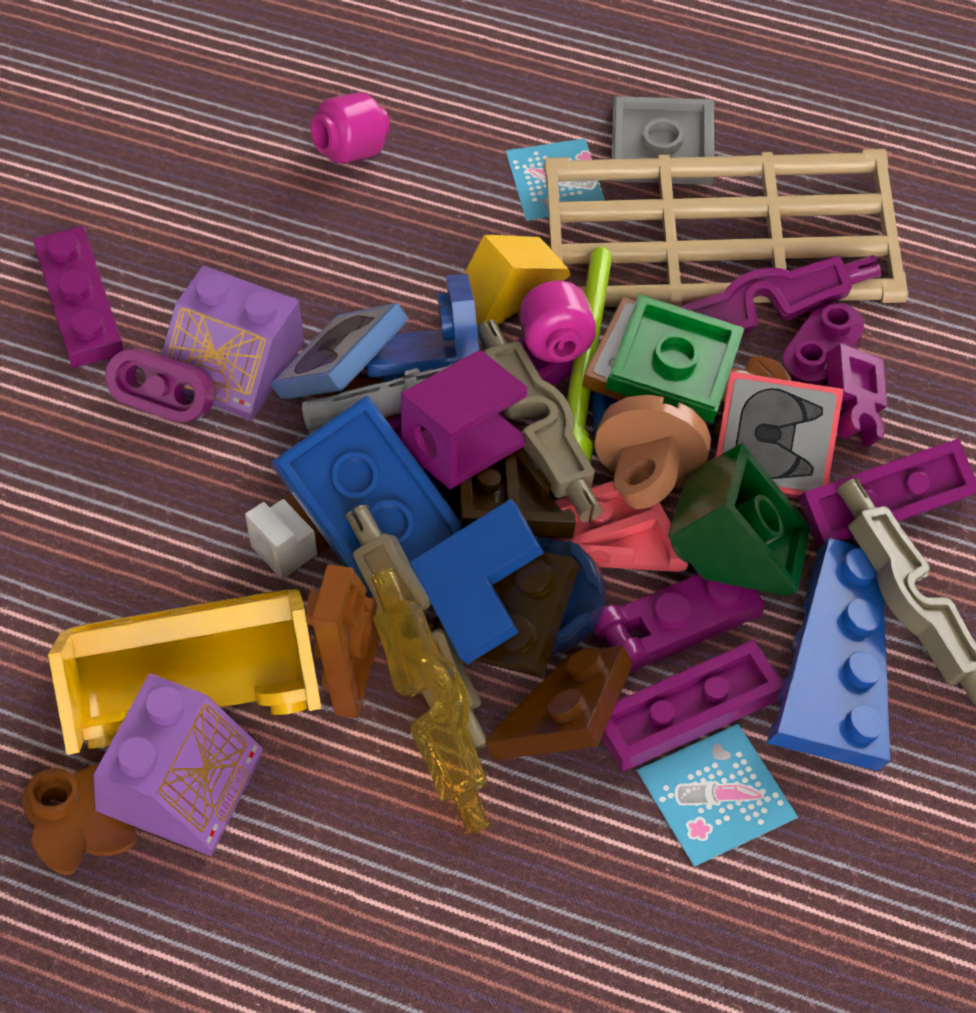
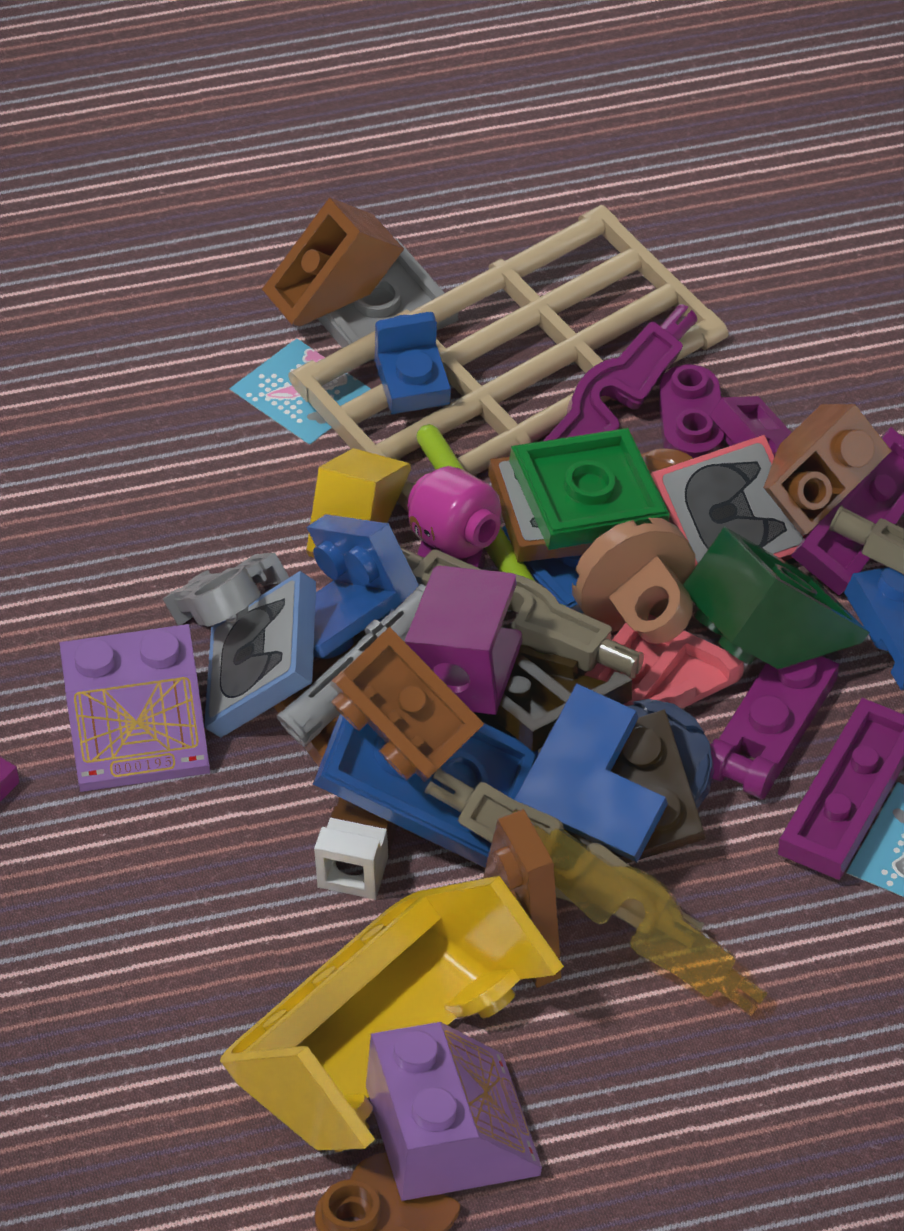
camera: 35 degrees left, 5 degrees down
magenta plate [105,348,214,423] -> none
dark pink head [310,92,390,164] -> none
reddish brown wing [485,645,633,760] -> none
none -> light grey piece [162,552,290,627]
none -> dark orange slope [262,197,404,327]
none -> dark orange bracket [330,626,484,782]
none -> blue bracket [375,312,451,414]
none -> dark orange slope [763,404,891,535]

